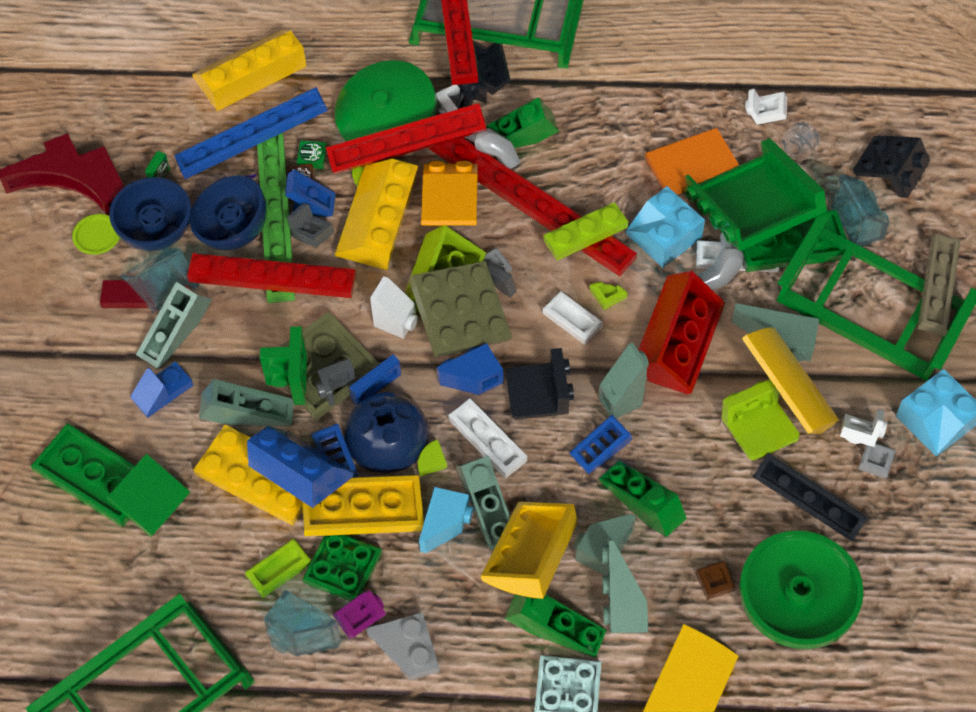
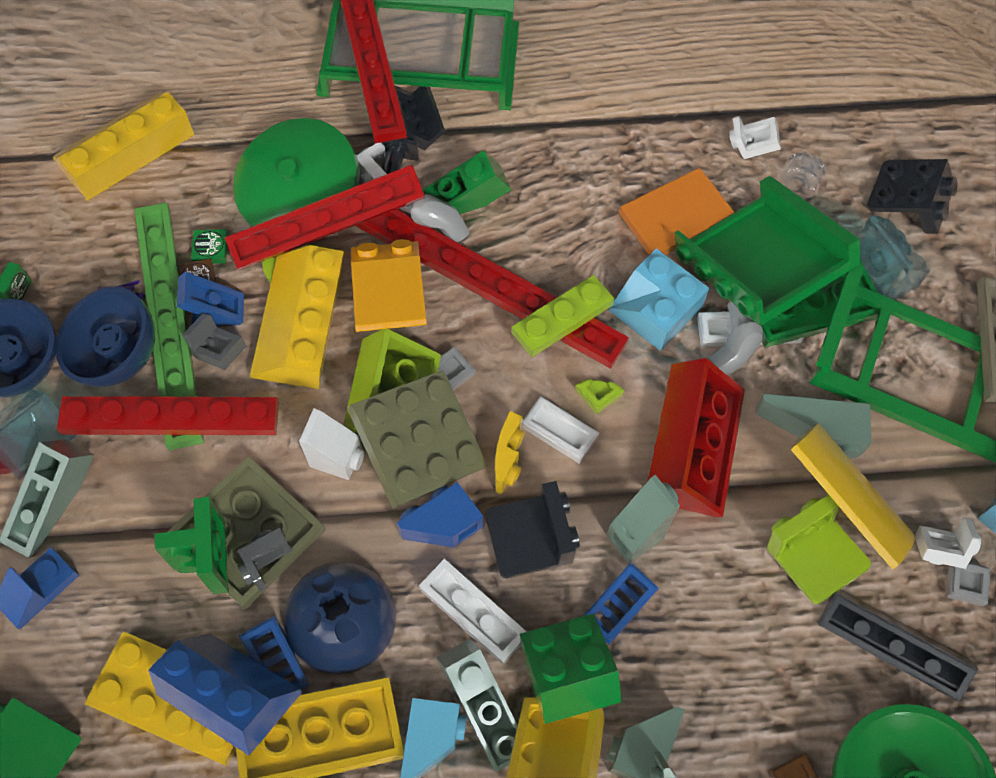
camera: 10 degrees left, 5 degrees up
blue tile [174,87,328,179] -> none
sand green slope [199,379,294,426] -> none
blue tile [349,354,401,405] -> none
lime tile [418,439,447,477] -> none
dark grey tile [488,264,516,298] -> none
green slope [599,461,687,537] -> none
none -> yellow slope [495,411,525,495]
none -> green brick [519,613,621,724]

